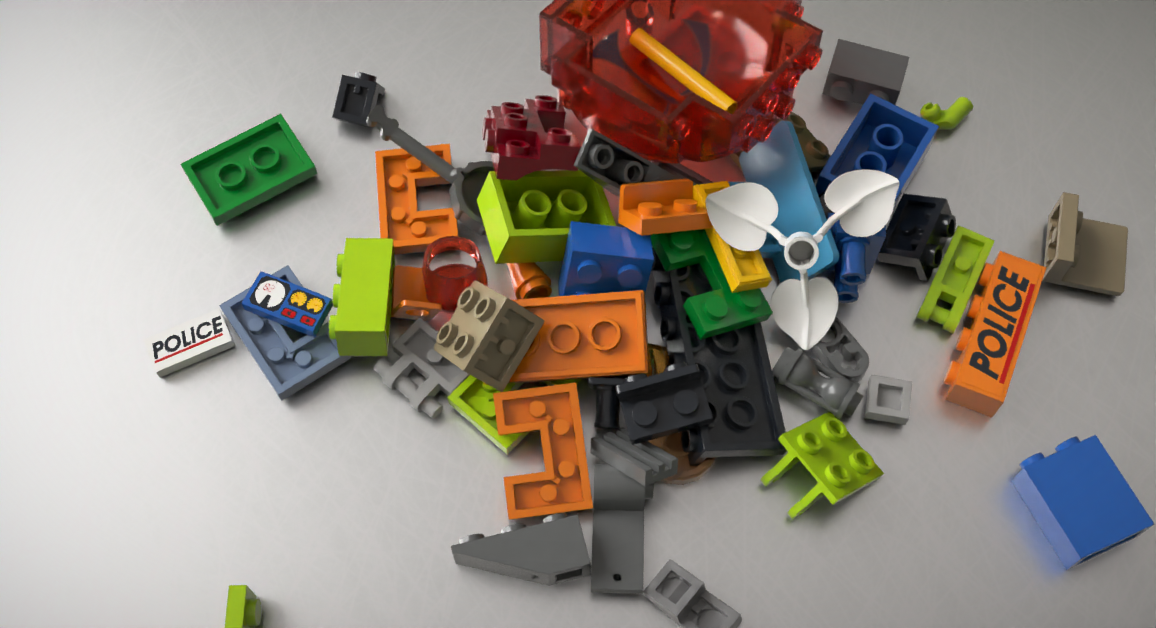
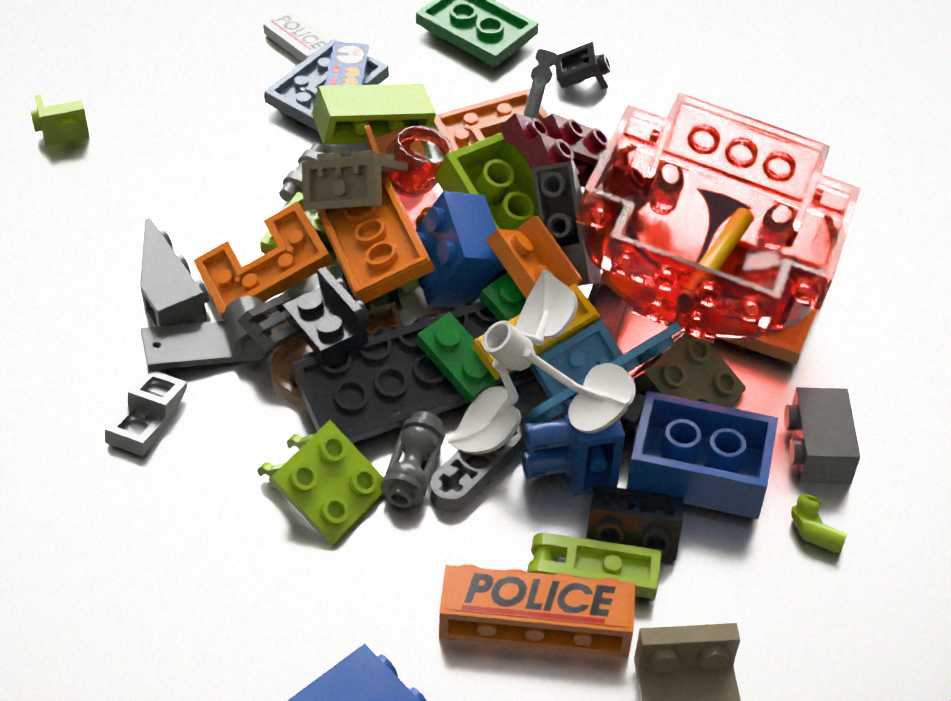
camera: 70 degrees right, 15 degrees down
light grey plate [865,375,912,425] -> none

